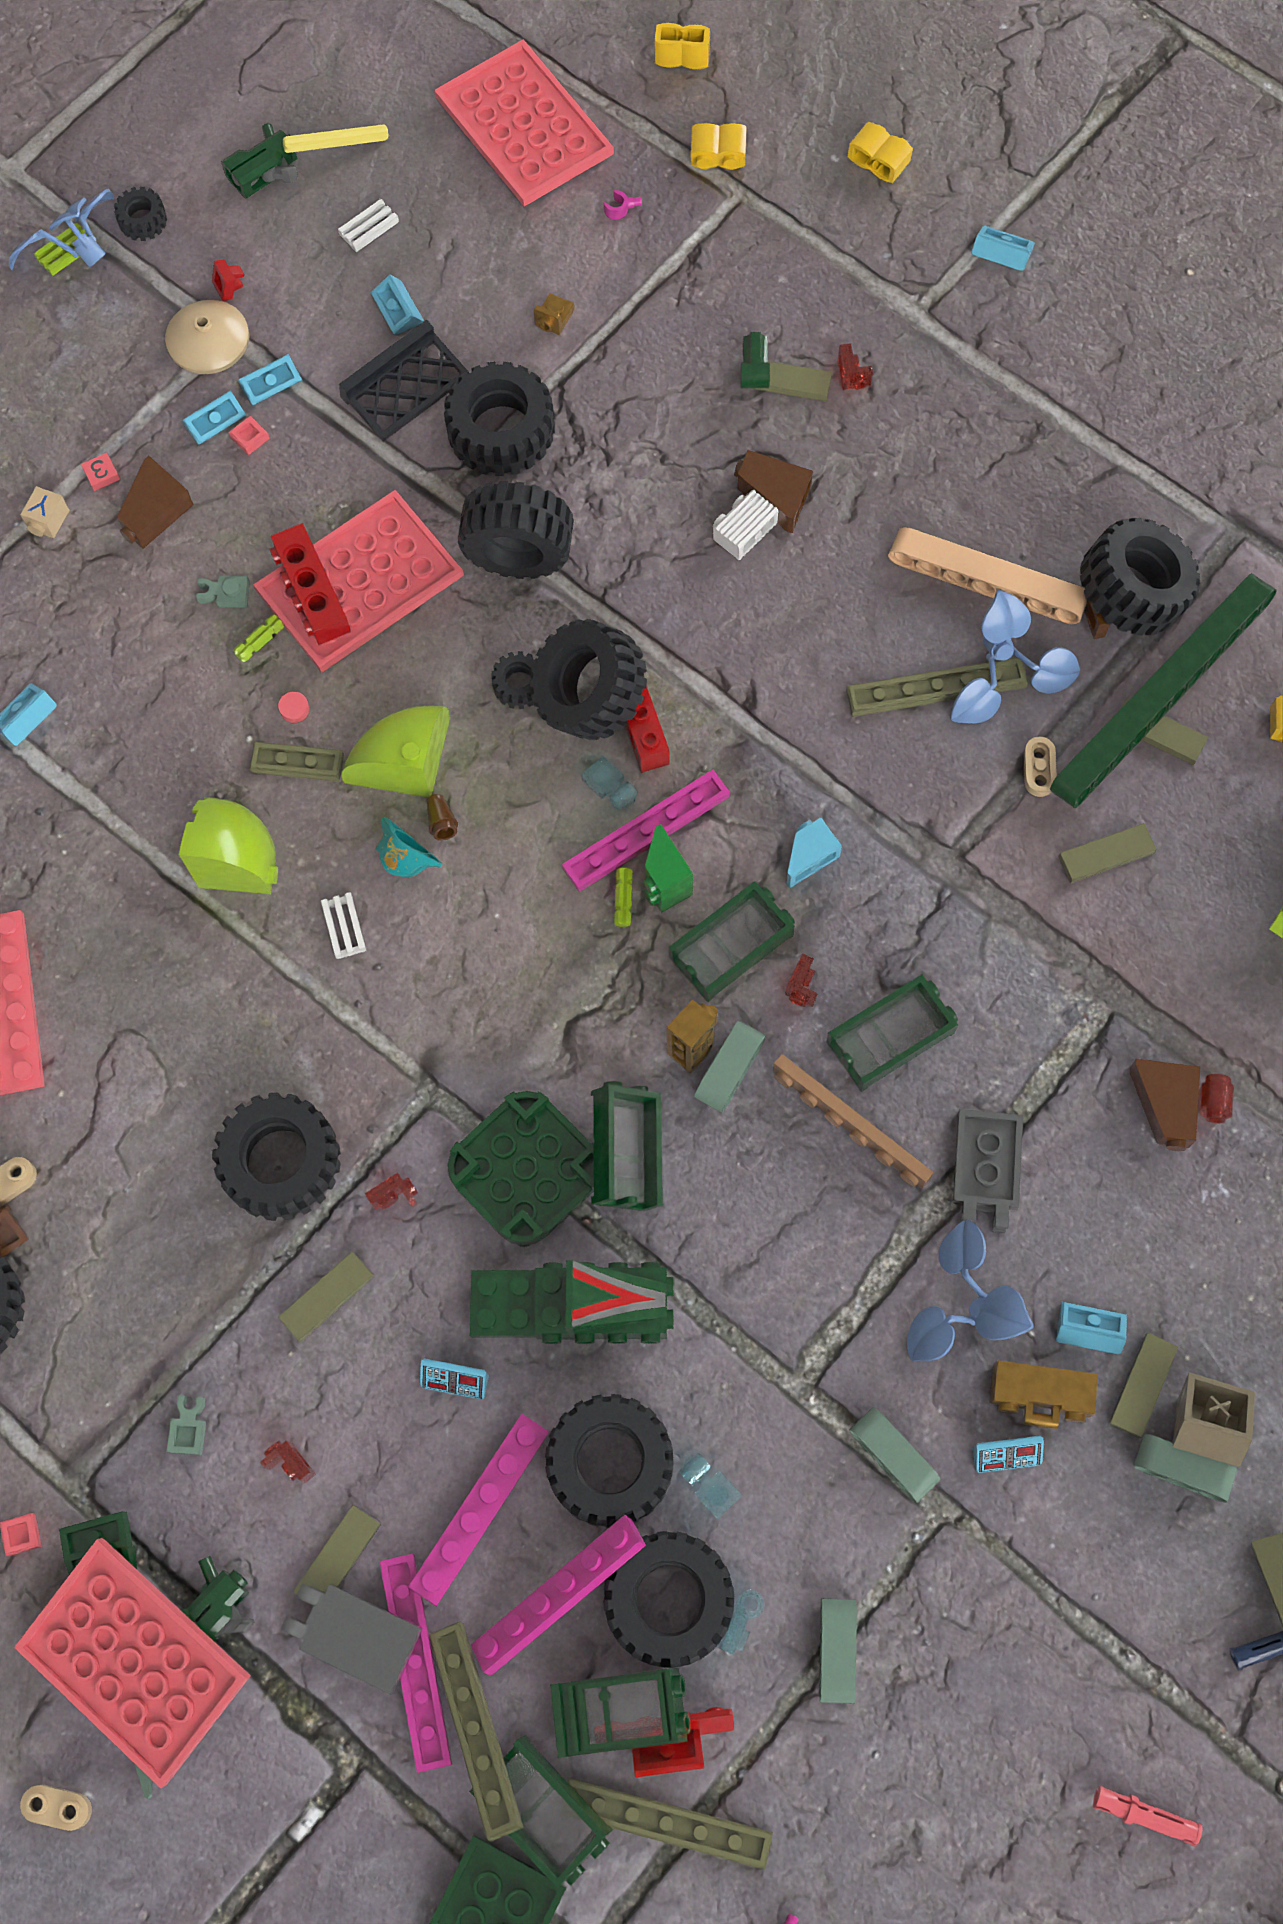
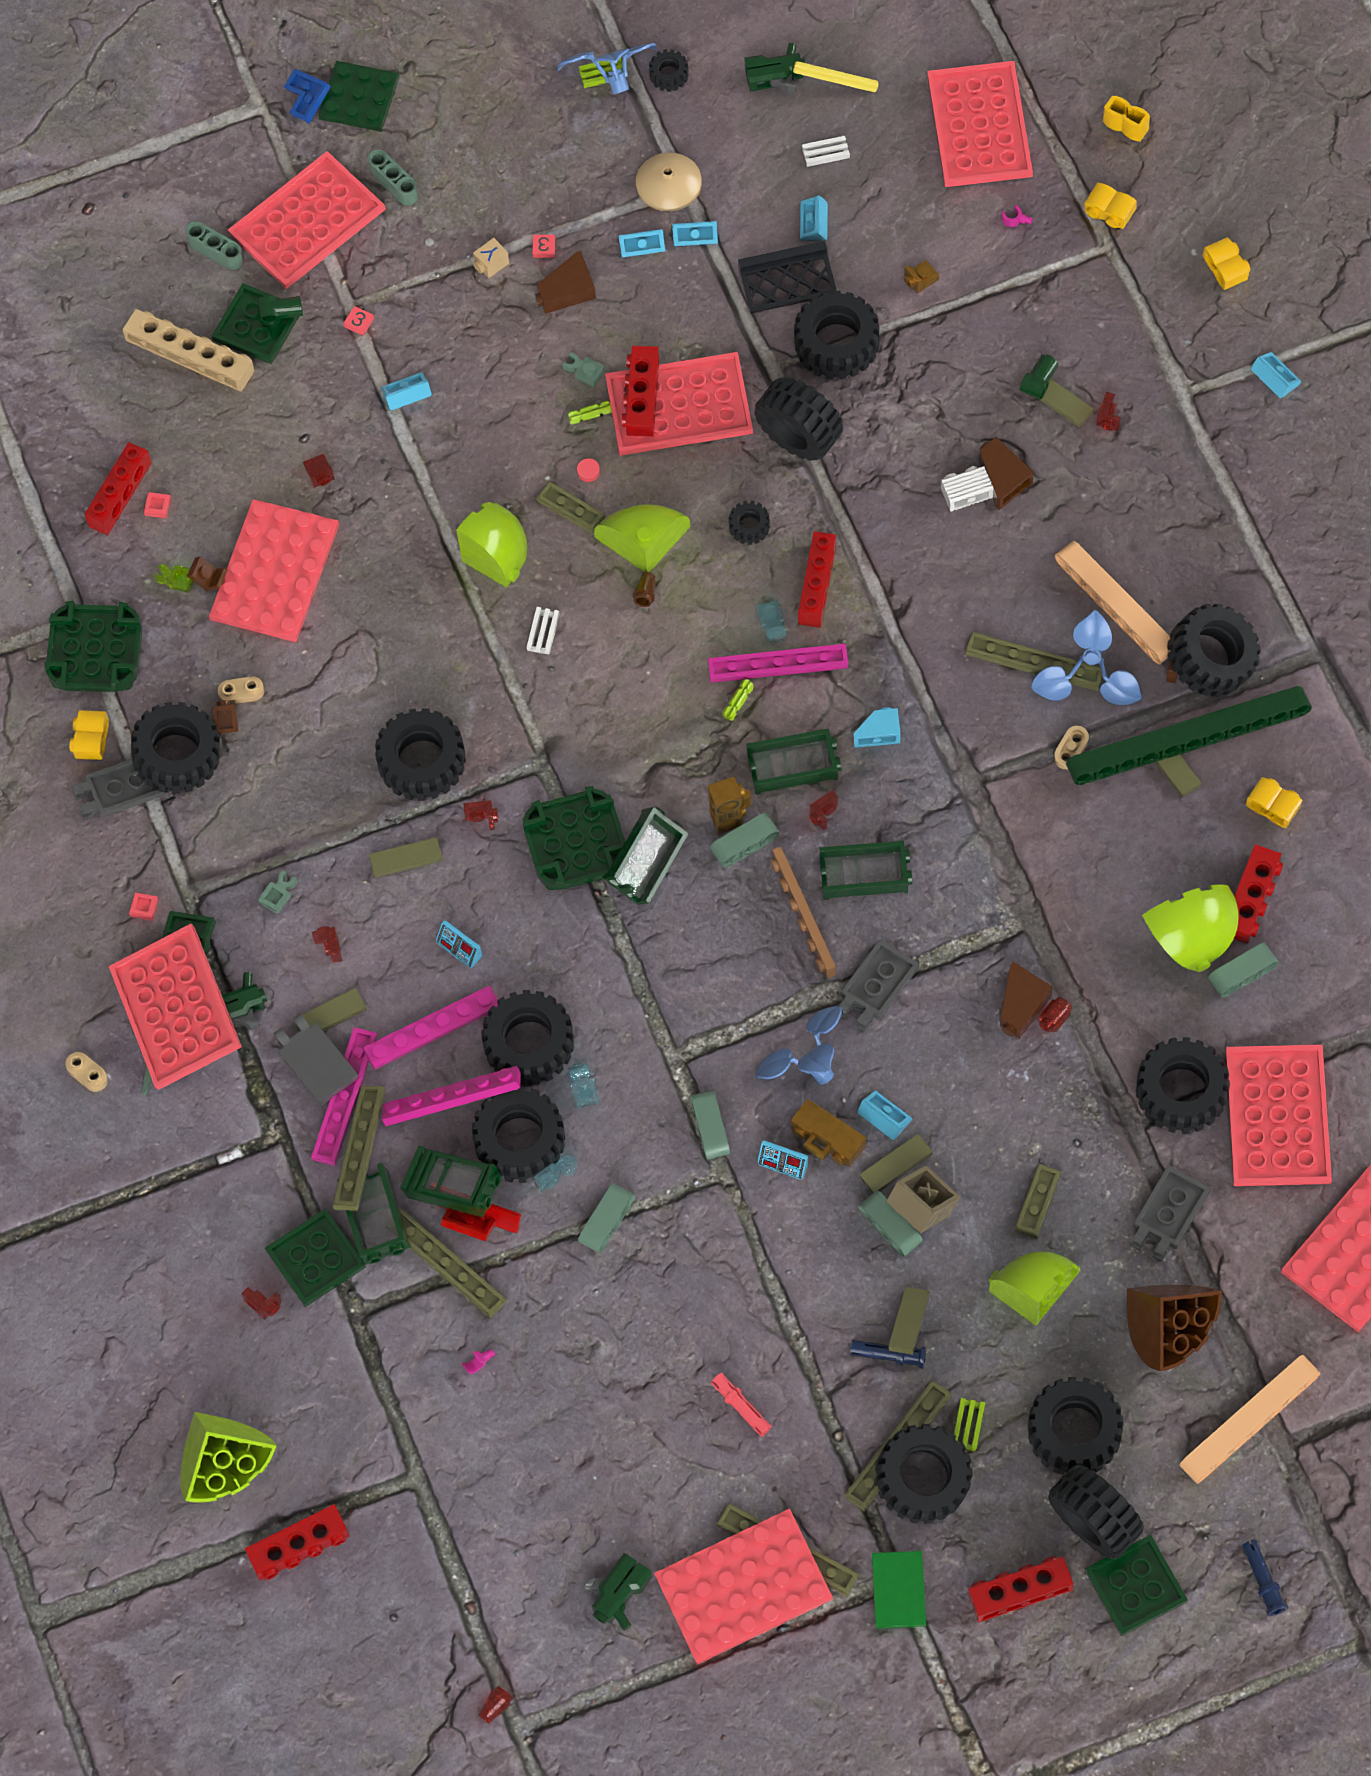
camera: 30 degrees right, 5 degrees down
red tile [212,259,244,301] -> none
coral tile [228,416,270,456] -> none
teal hat [375,817,443,878] -> none
dark green wedge [469,1260,674,1344] -> none
black tyre [530,619,647,740] -> none
green slope [643,824,693,913] -> none
olive tile [1058,823,1157,883] -> none

